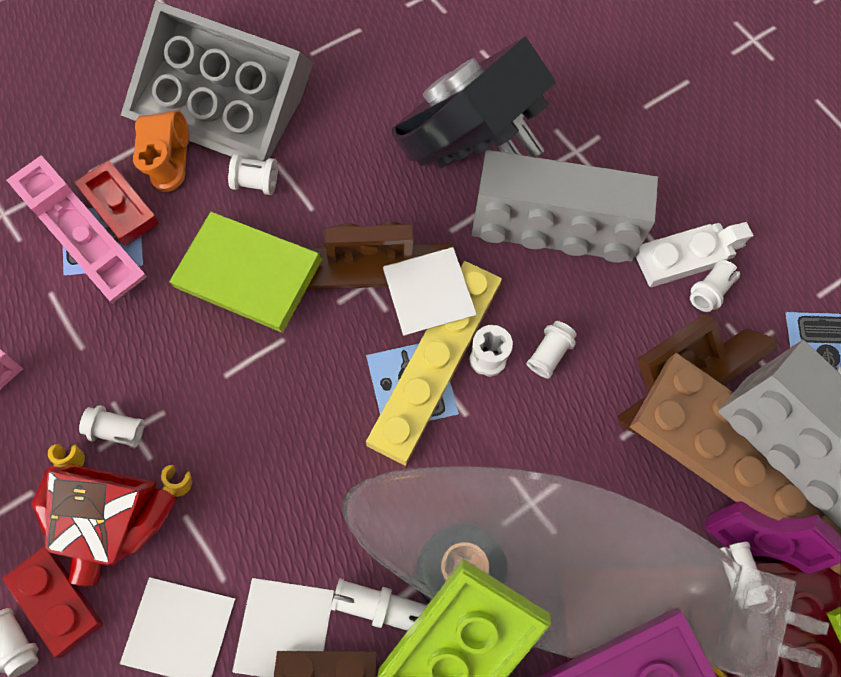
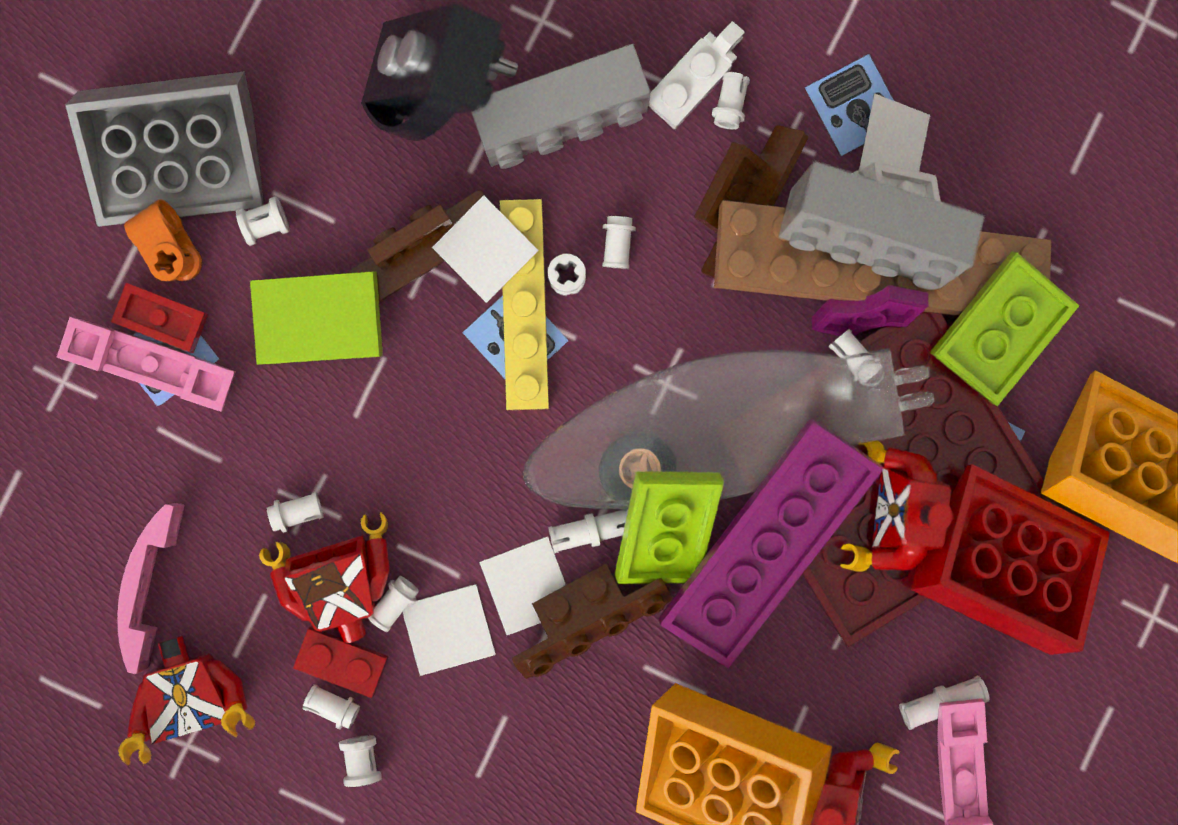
camera: 20 degrees left, 20 degrees up
none -> white pin [368,576,419,632]

